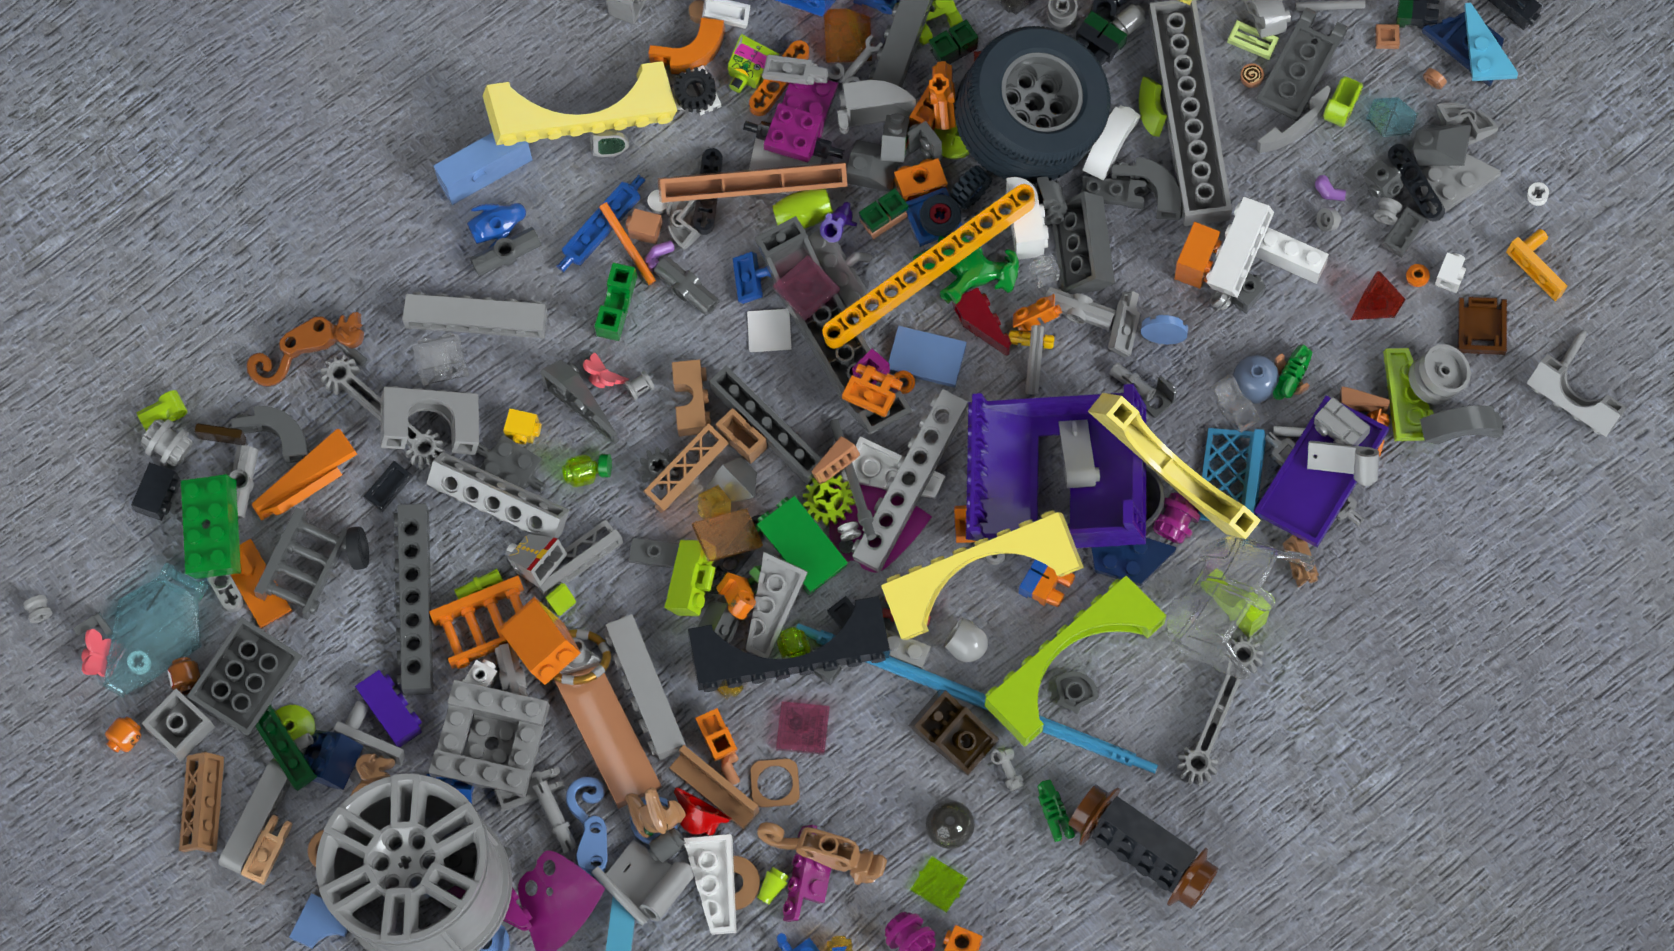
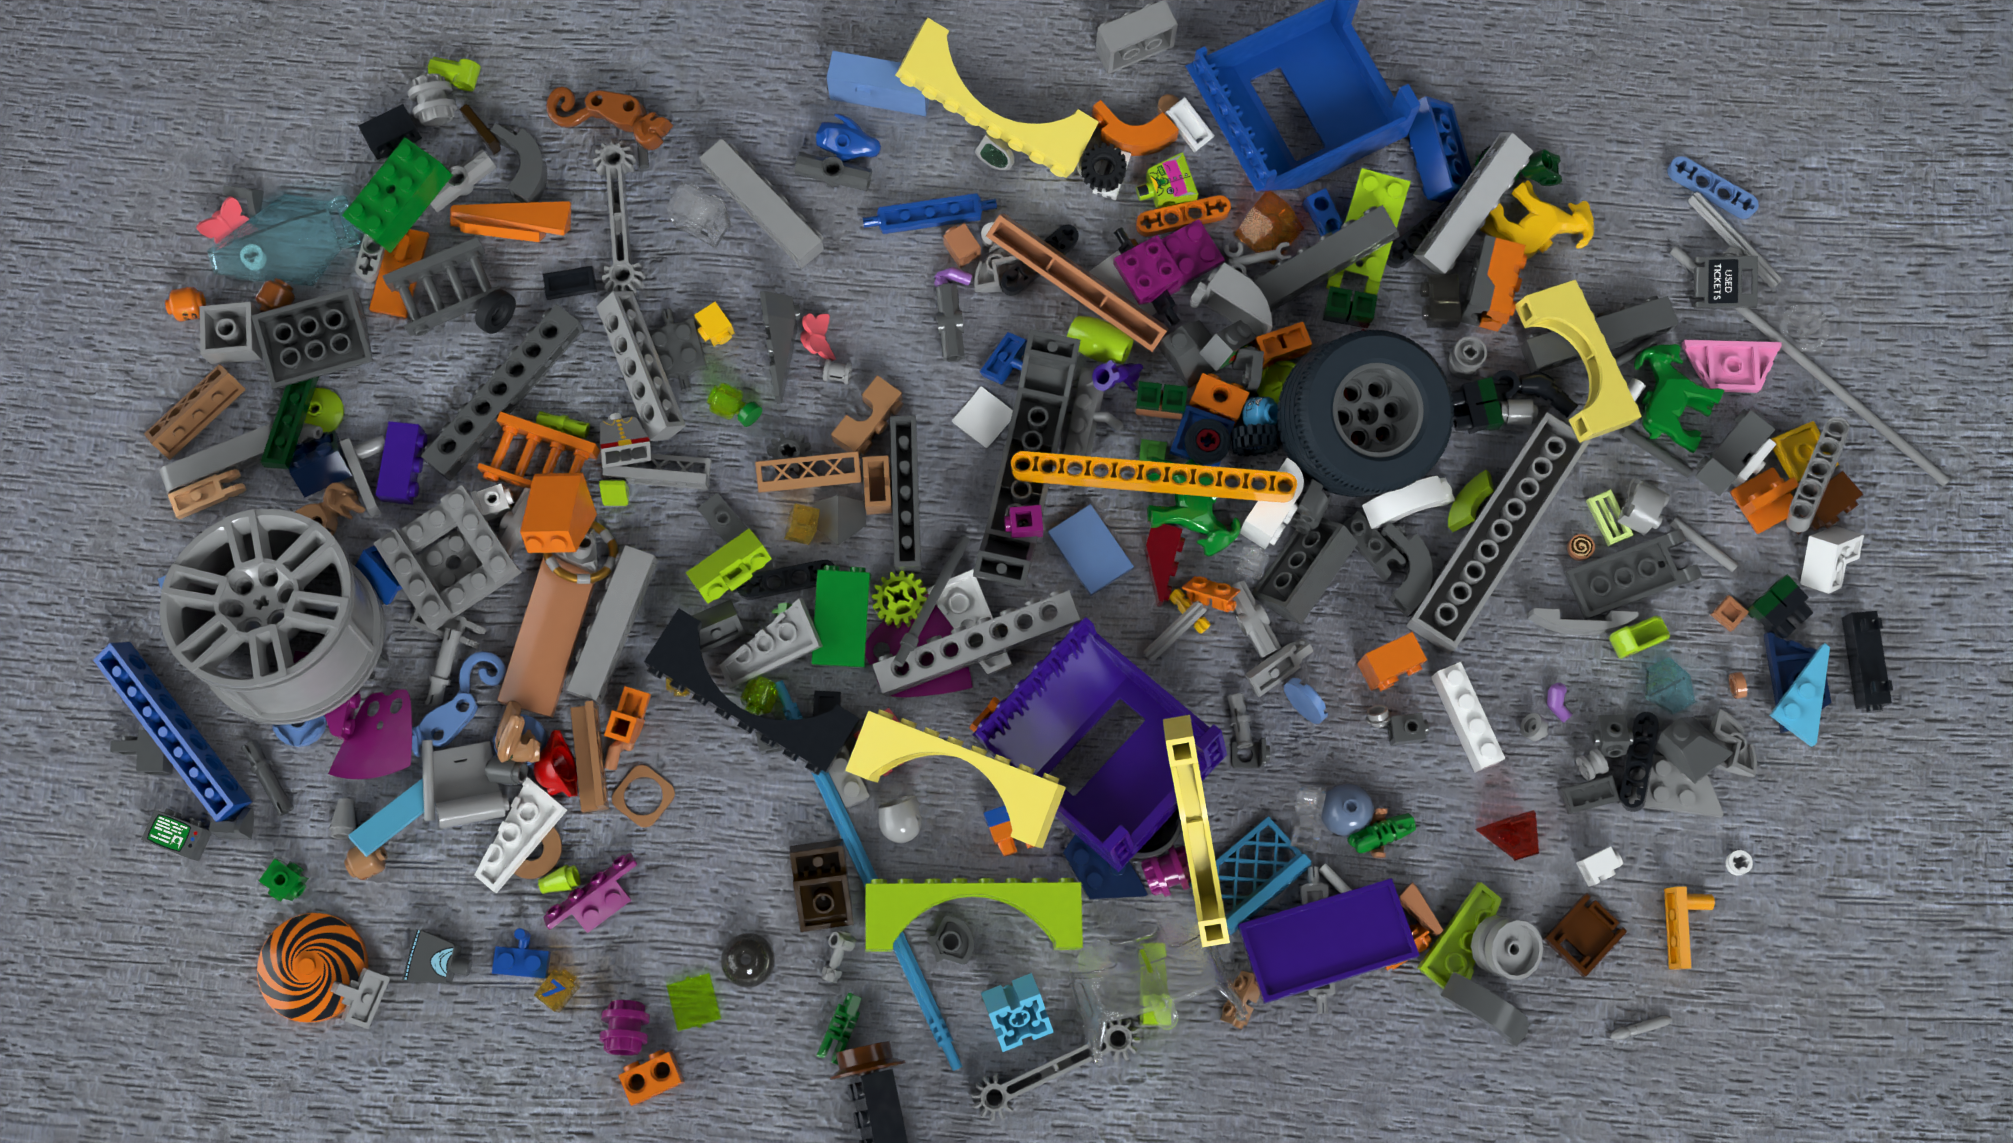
camera: 35 degrees right, 5 degrees up
light grey wheel [23,595,53,623] -> none
light grey arch [381,386,479,455] -> none
green arch [594,263,637,341] -> none
orange bar [599,202,656,286] -> none
clear orange piece [692,508,763,562] -> none
orange leg [716,572,756,619] -> none
medium nougat animal [757,822,887,885] -> none
light grey hinge [762,55,829,85] -> none
clear pink tile [773,255,840,321] -> none
clear pink tile [776,701,830,755] -> none
nougat slope [812,436,860,484] -> none
white bush [838,522,861,541] -> none
orange plate [842,363,903,417] -> none
orange plate [894,370,915,394] -> none
orange piece [929,61,956,130] -> none
light grey door [1059,420,1100,488] -> none
white brick [1207,197,1274,298] -> none
light grey door [1307,441,1379,486] -> none
light grey brick [1314,397,1370,446] -> none
orange plate [1406,264,1430,287] -> none
light grey arch [1527,354,1627,437] -> none
none -> medium azure brick [981,973,1054,1052]
none -> bright green tile [1139,439,1167,461]
none -> dark azure head [1241,397,1278,426]

